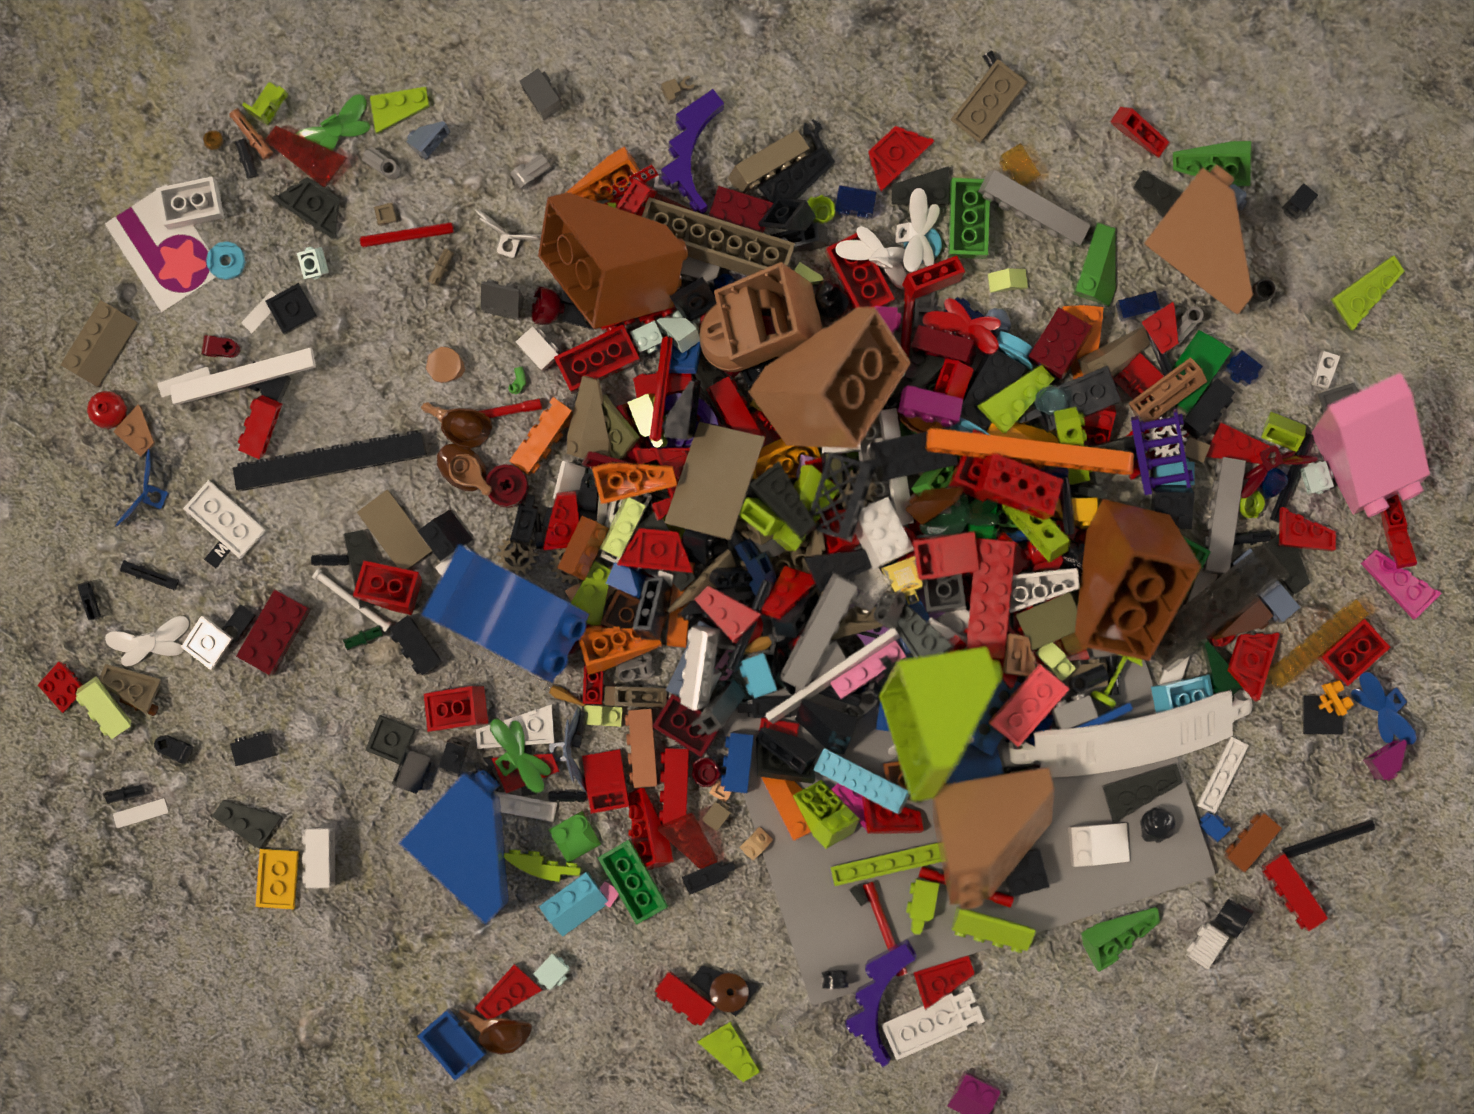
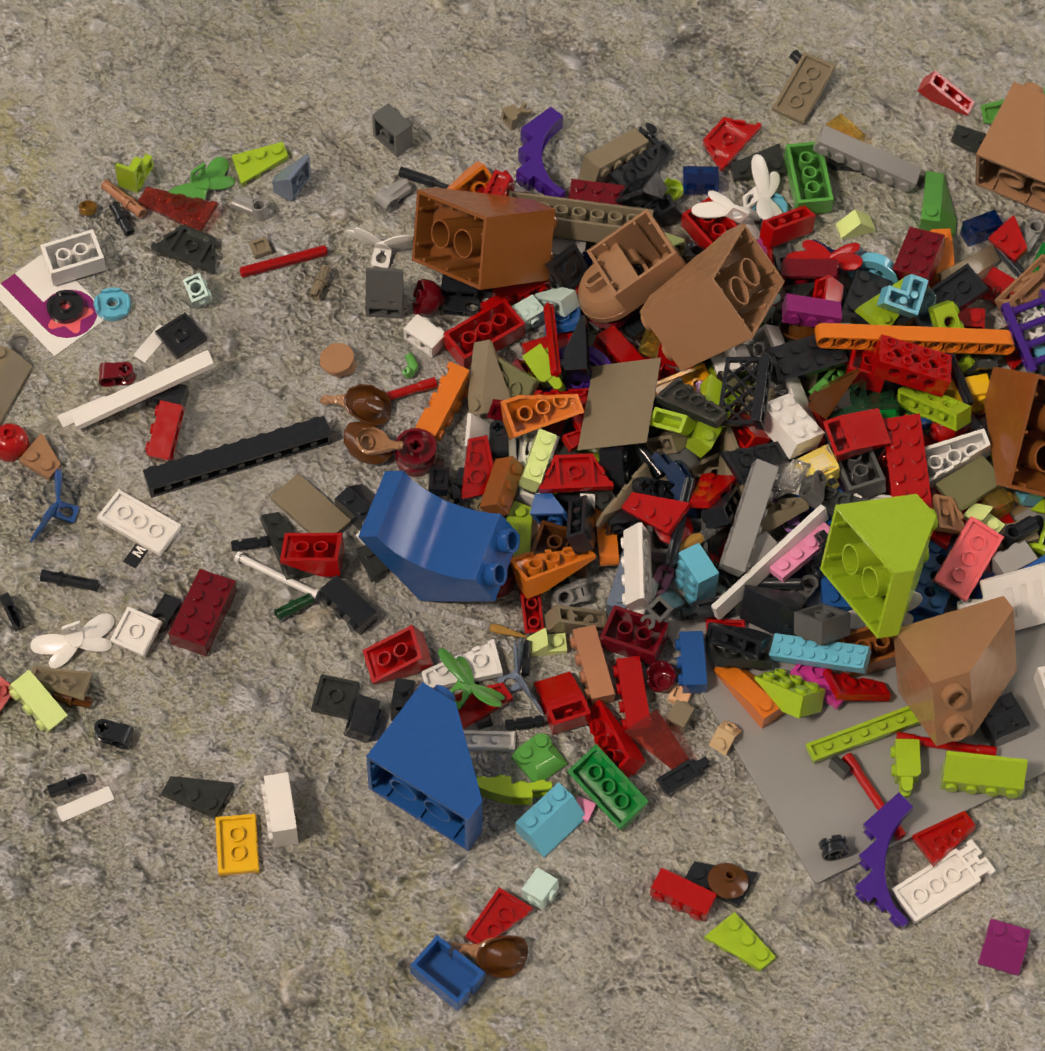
camera: 15 degrees left, 25 degrees down
black brick [230,731,276,766] -> none
none -> black tile [47,290,84,324]
none -> black axle [398,166,450,189]
none -> dark grey brick [794,603,851,645]
none -> medium azure brick [877,274,929,318]

